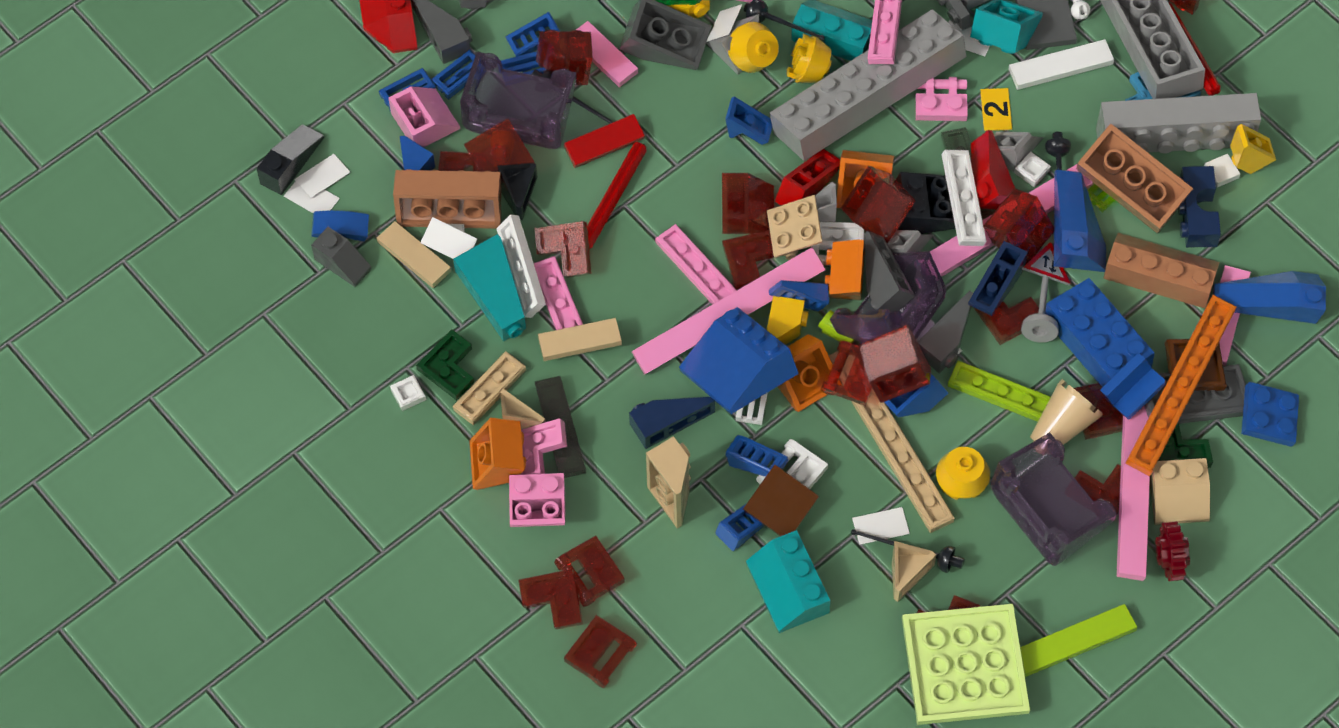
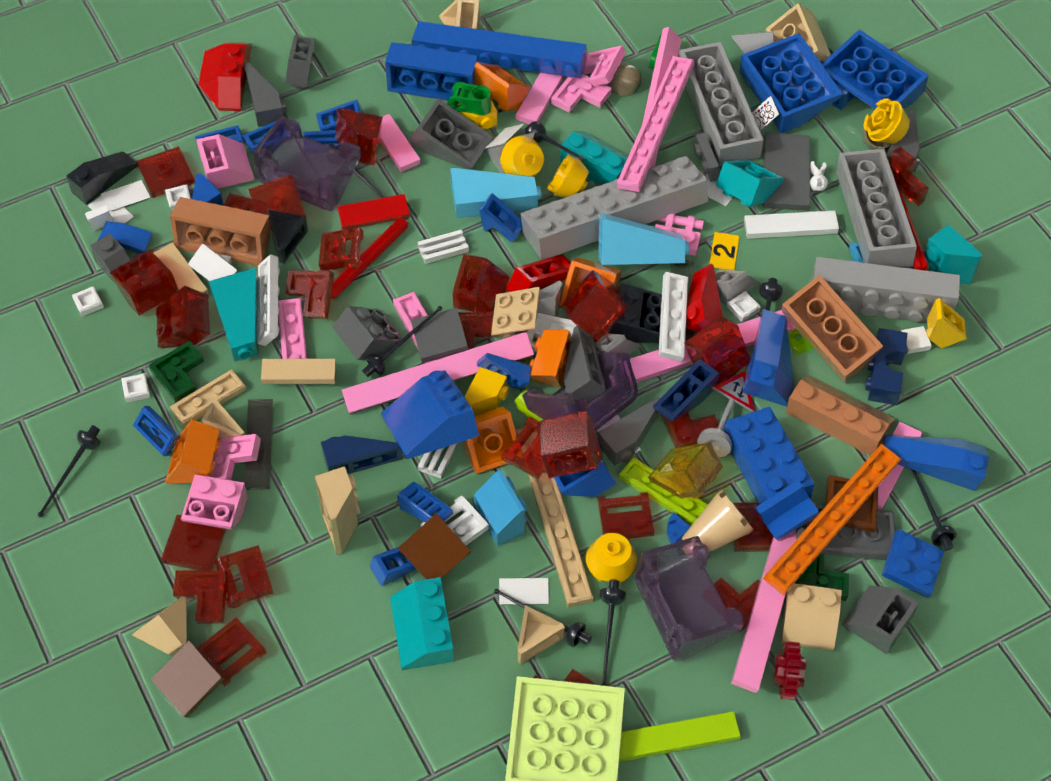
camera: 10 degrees right, 5 degrees down
none -> black sword [37,425,101,517]
none -> white tile [72,286,104,317]
none -> white tile [85,205,114,232]
none -> clear red slope [109,250,180,316]
none -> tan slope [132,596,187,655]
none -> blue tile [133,406,180,456]
none -> clear red plate [136,146,195,198]
none -> tile [151,641,225,718]
none -> clear red slope [156,286,210,349]
none -> clear red plate [161,515,227,573]
none -> white tile [165,185,191,212]
none -> clear red plate [318,227,364,272]
none -> dark grey slope [332,306,402,361]
none -> black sword [362,306,442,378]
none -> dark grey tile [411,308,469,363]
none -> white tile [417,230,469,264]
none -> medium azure slope [450,168,542,218]
none -> dark azure slope [474,470,527,546]
none -> clear red plate [597,492,654,539]
none -> medium azure slope [598,213,689,265]
none -> black sword [600,580,626,686]
none -> clear yellow slope [648,442,723,499]
none -> blue tile [667,512,691,548]
none -> dark grey slope [842,585,919,654]
none -> black sword [912,470,957,551]
none -> teal slope [924,225,982,285]

